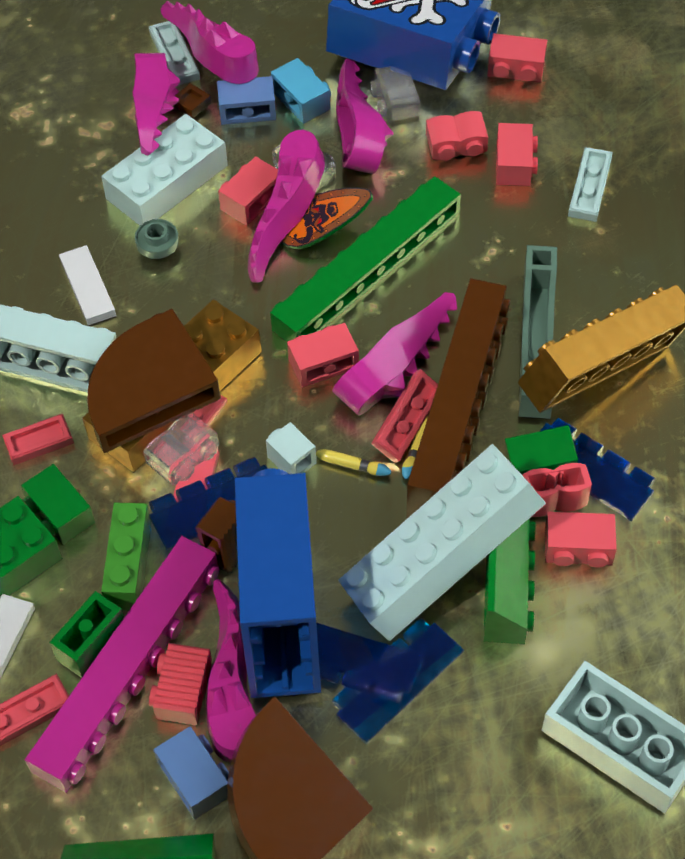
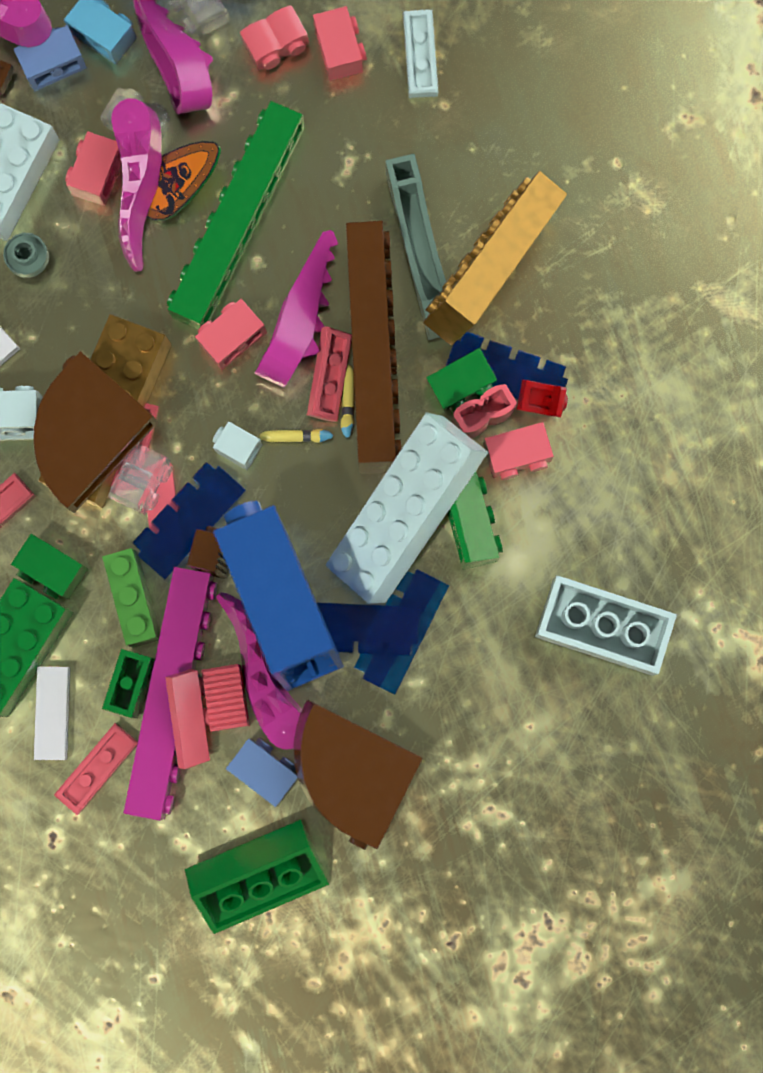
camera: 15 degrees left, 25 degrees up
none -> coral tile [165,669,210,770]
none -> red bracket [517,380,568,418]

